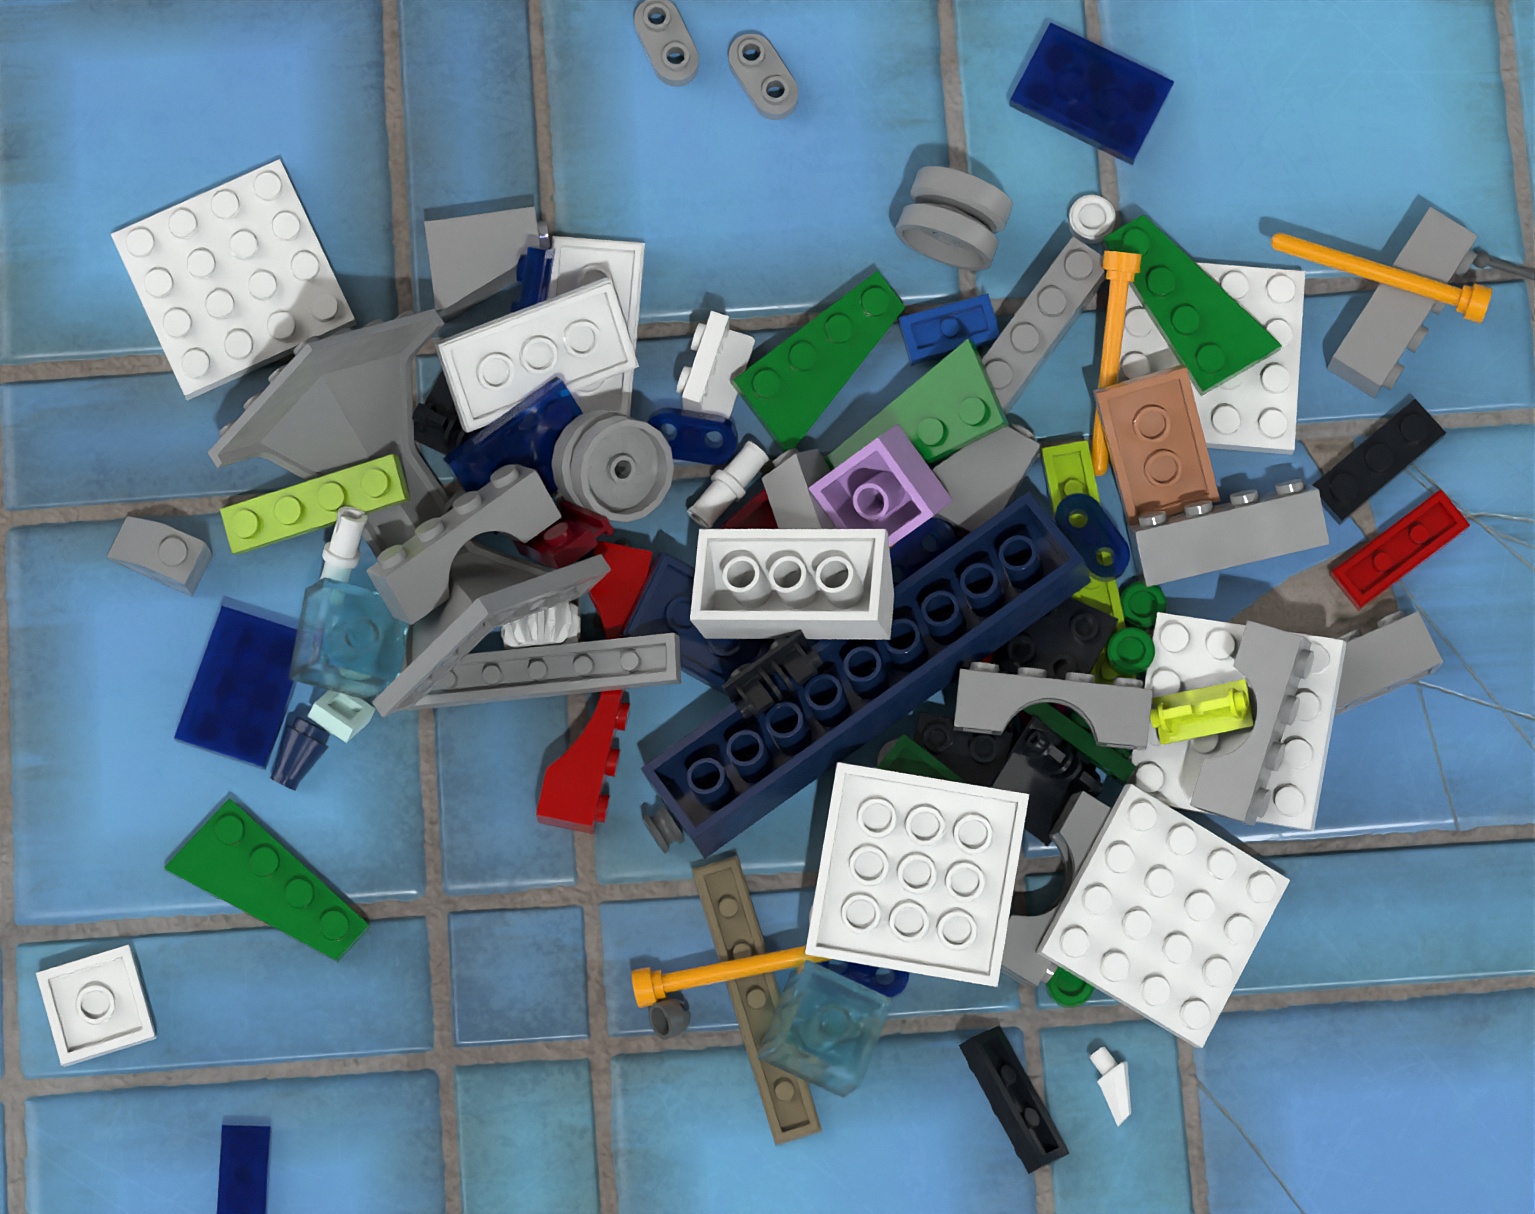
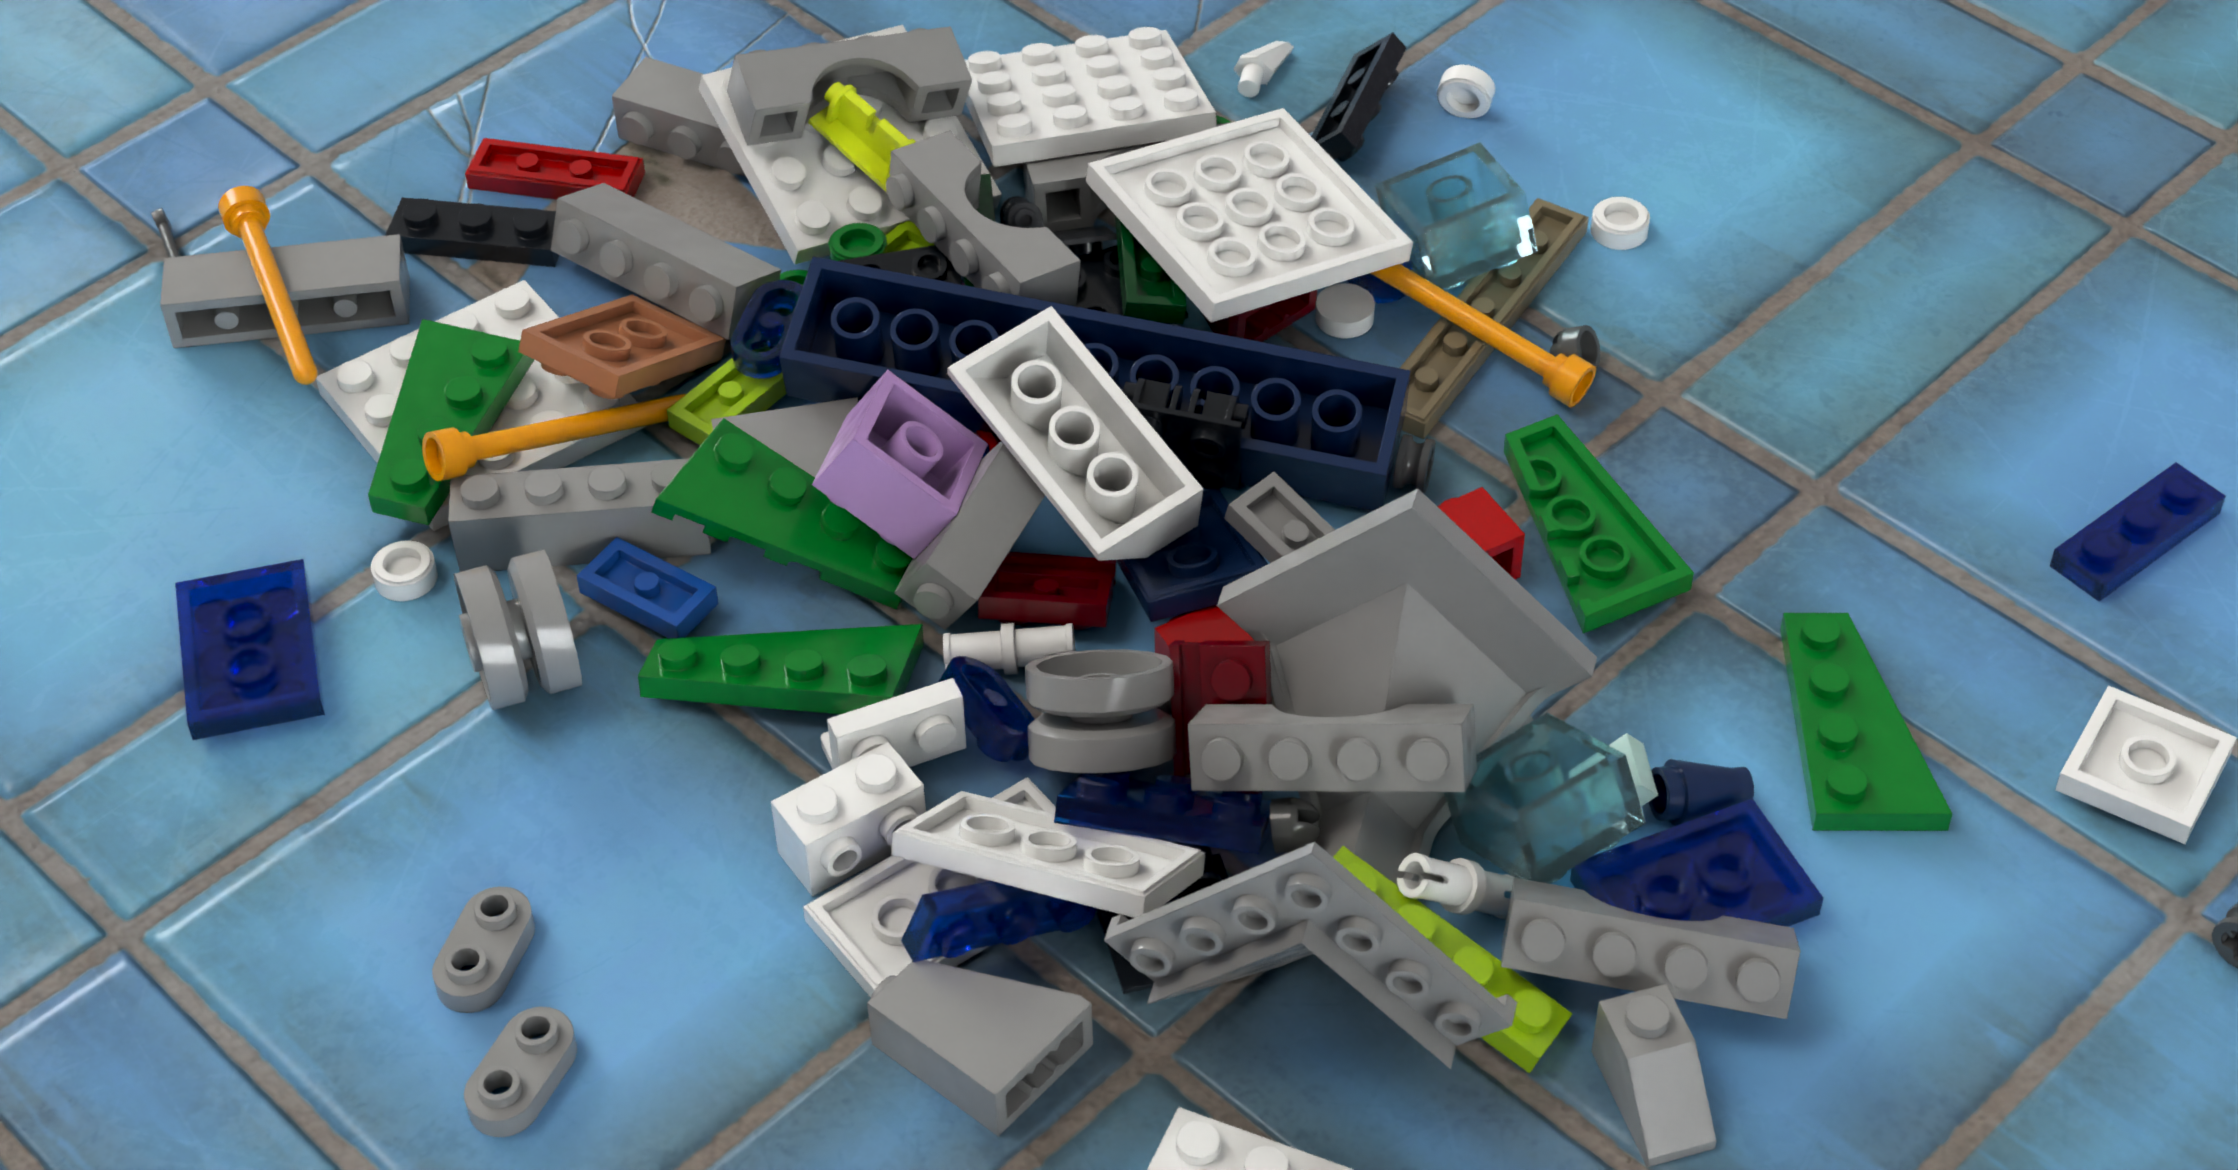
camera: 130 degrees left, 30 degrees down
none -> white brick [771,742,926,897]
none -> white tile [1437,65,1495,118]
none -> light grey arch [1501,877,1800,1019]
none -> green wing [1503,414,1694,634]
none -> white tile [1591,197,1650,250]

